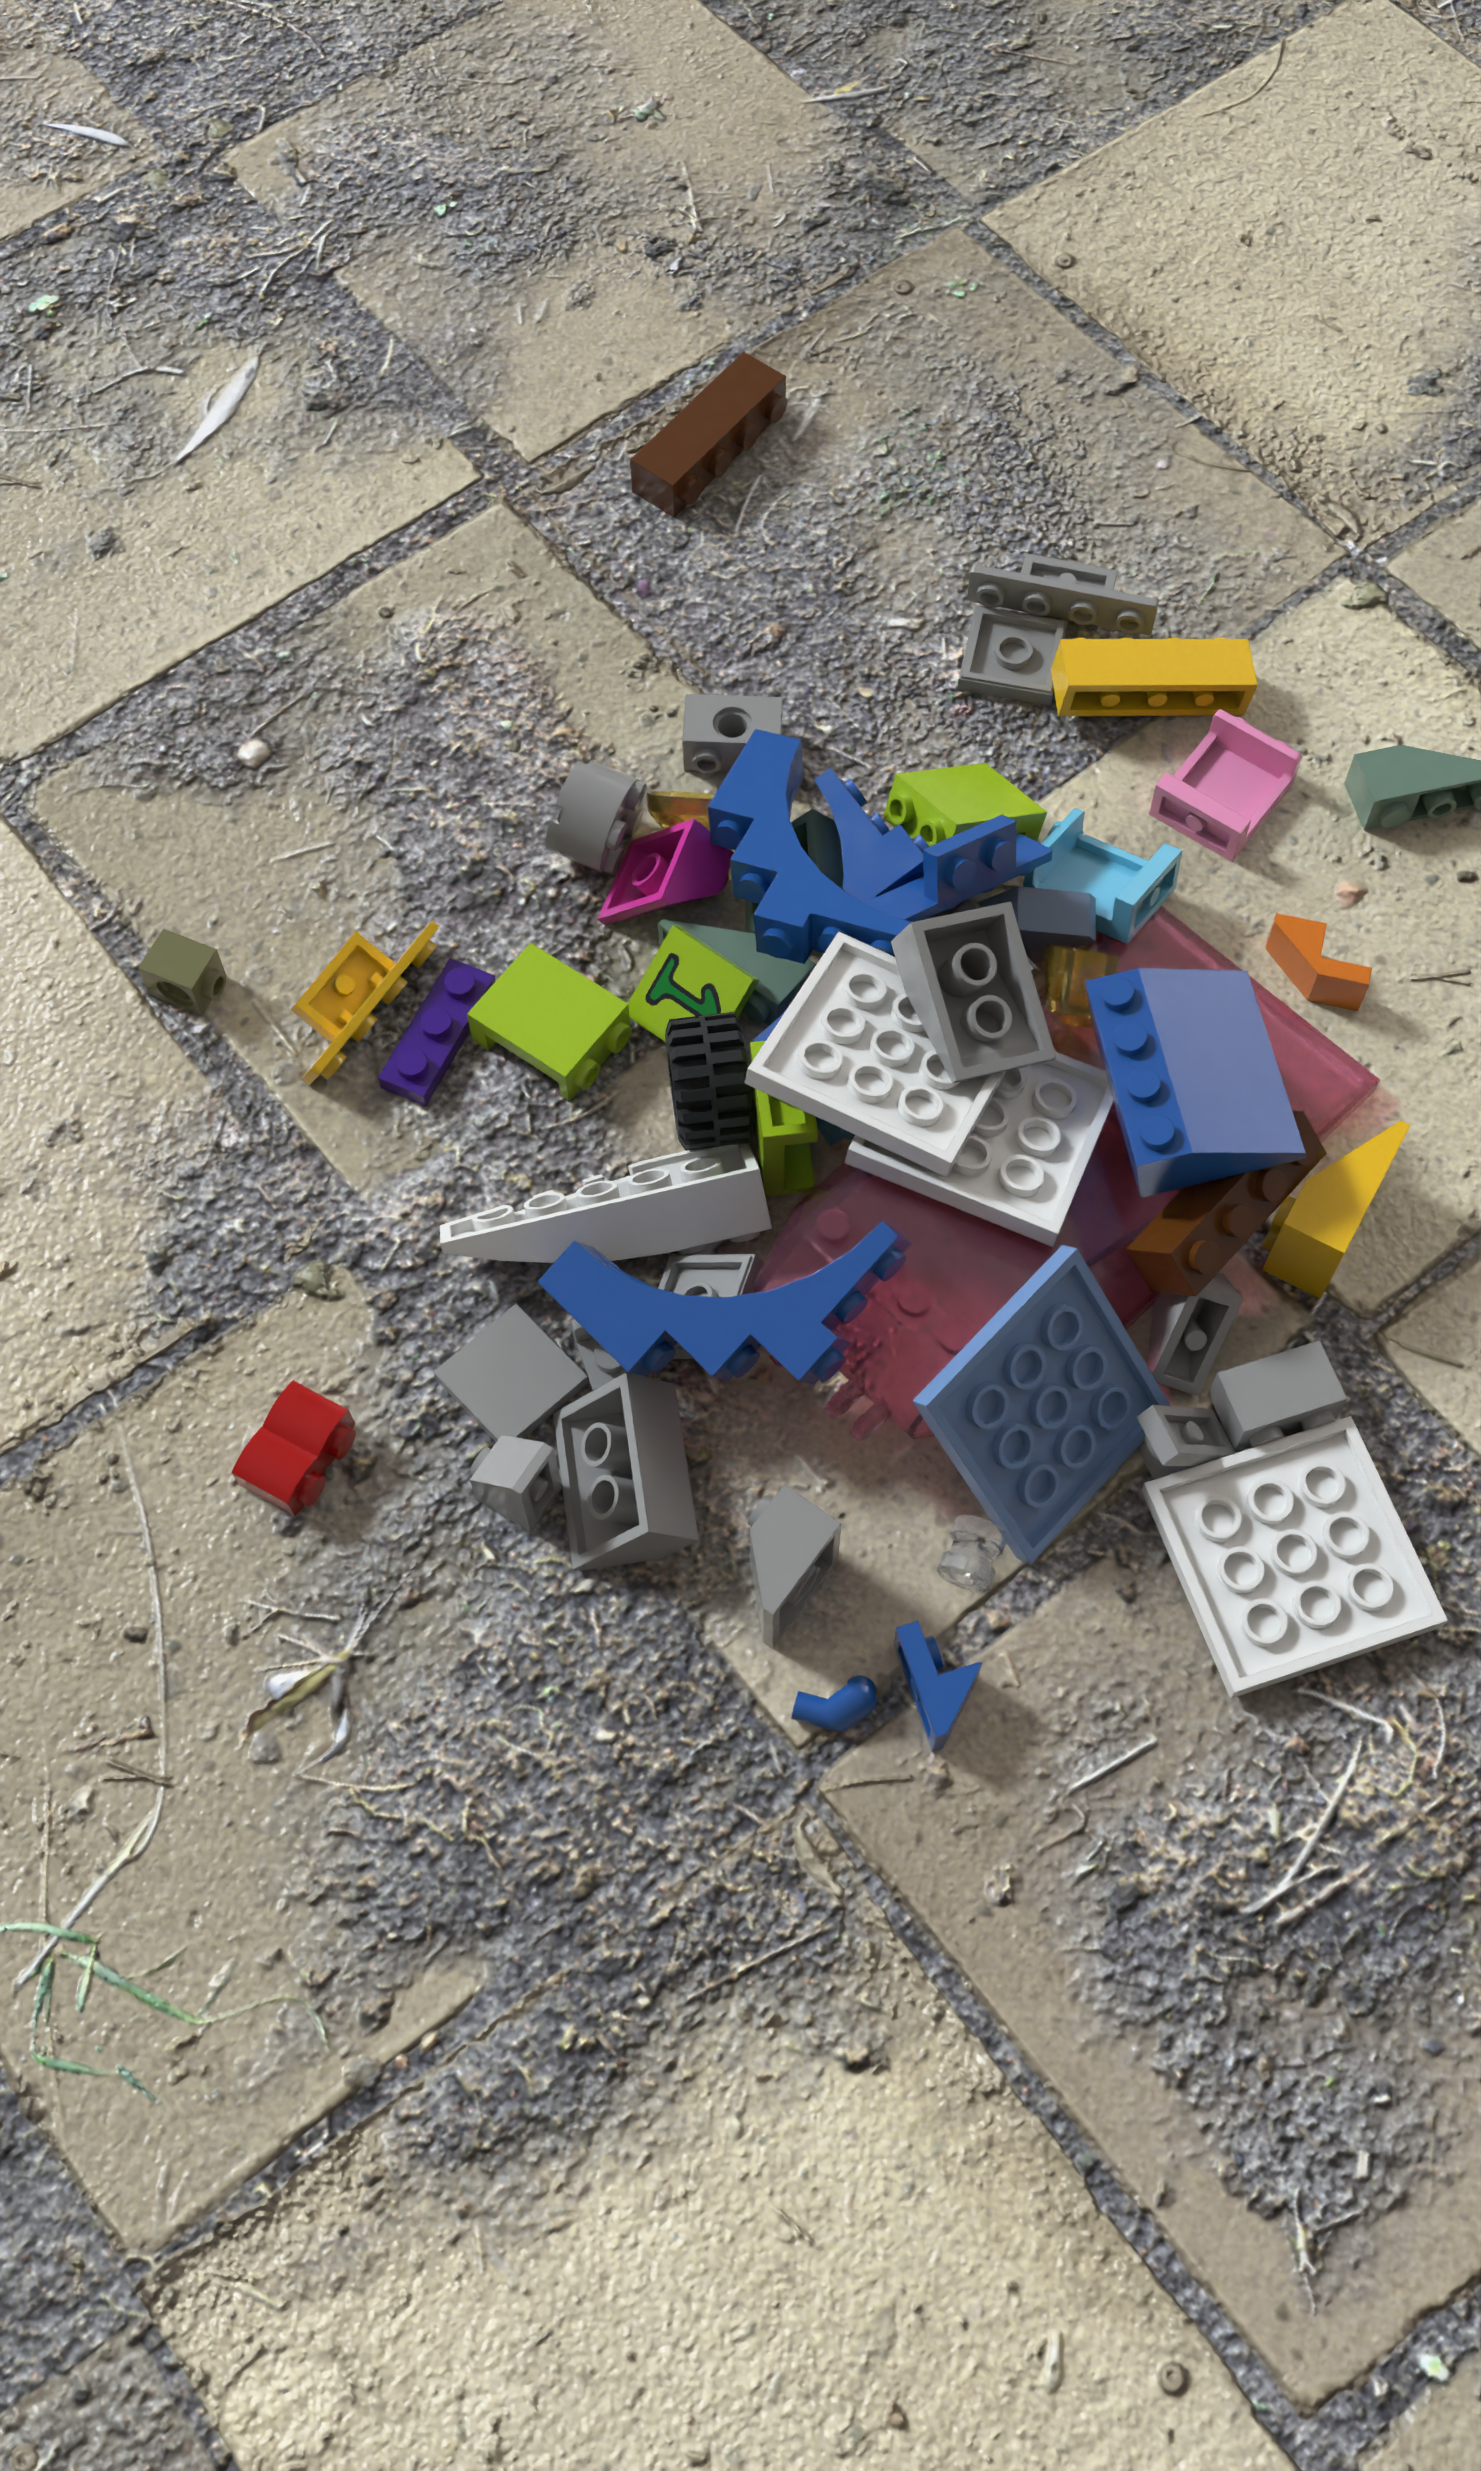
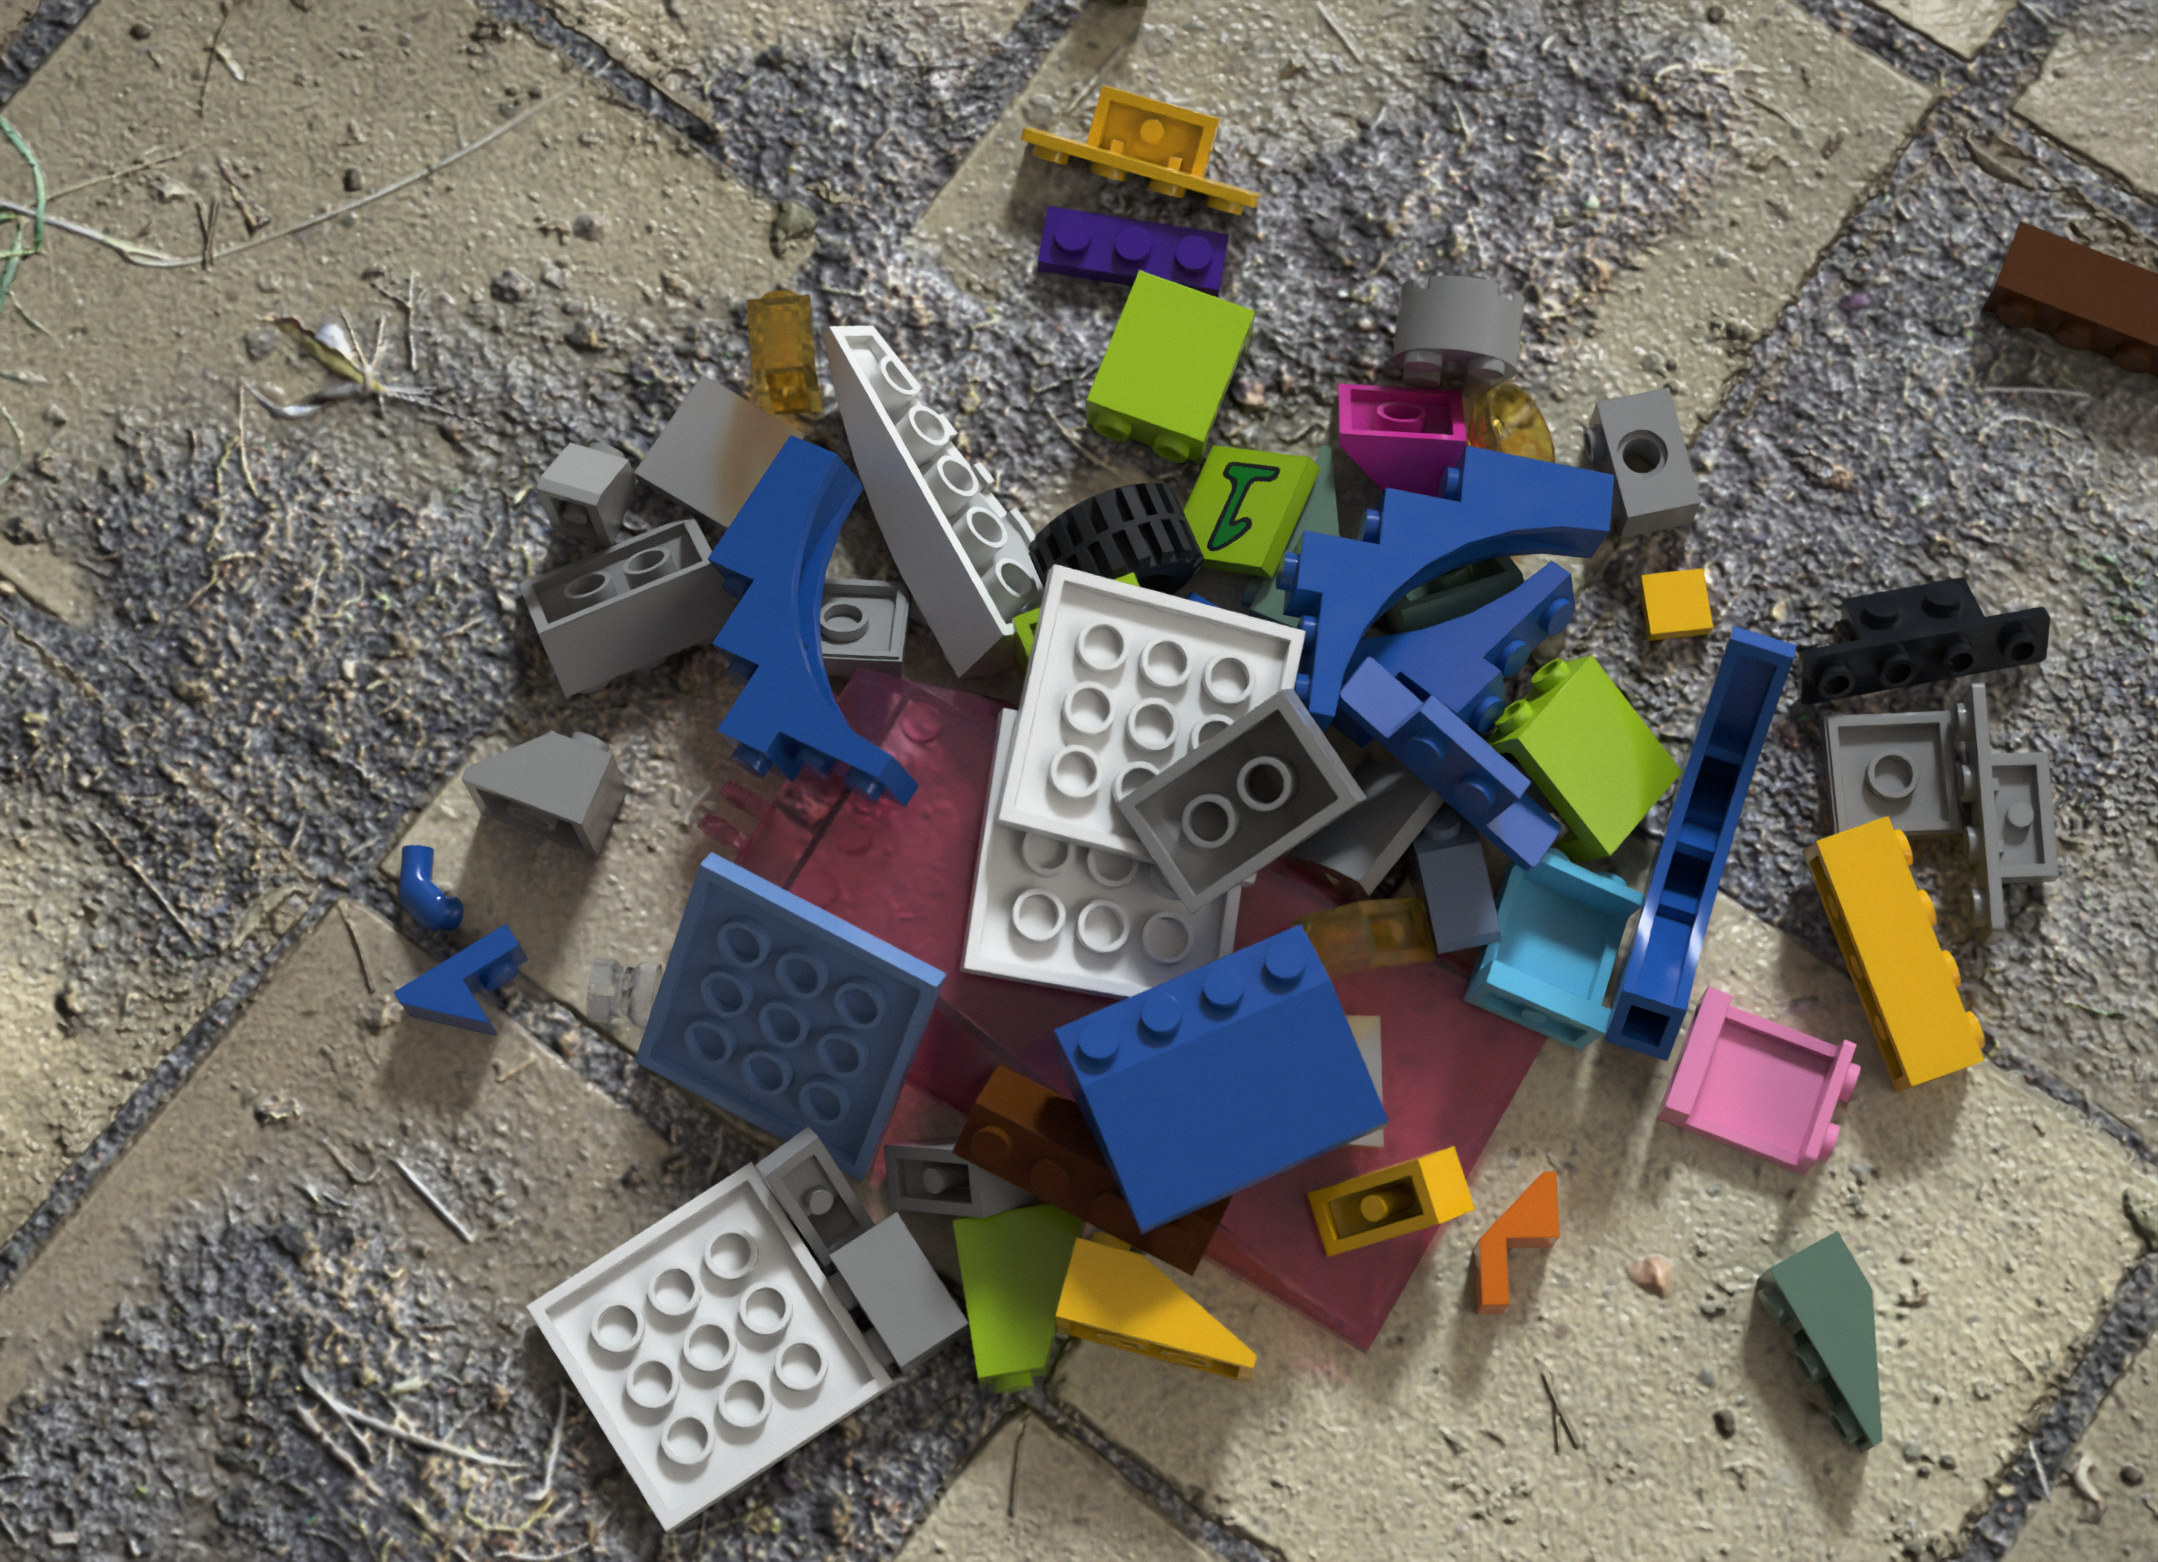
camera: 75 degrees right, 10 degrees up
red brick [231,1380,356,1516] -> none
none -> clear yellow brick [747,290,823,416]
none -> lime slope [953,1204,1086,1394]
none -> yellow slope [1307,1146,1475,1257]
none -> blue arch [1604,626,1797,1061]
none -> yellow tile [1638,568,1713,641]
none -> black bracket [1798,577,2050,705]

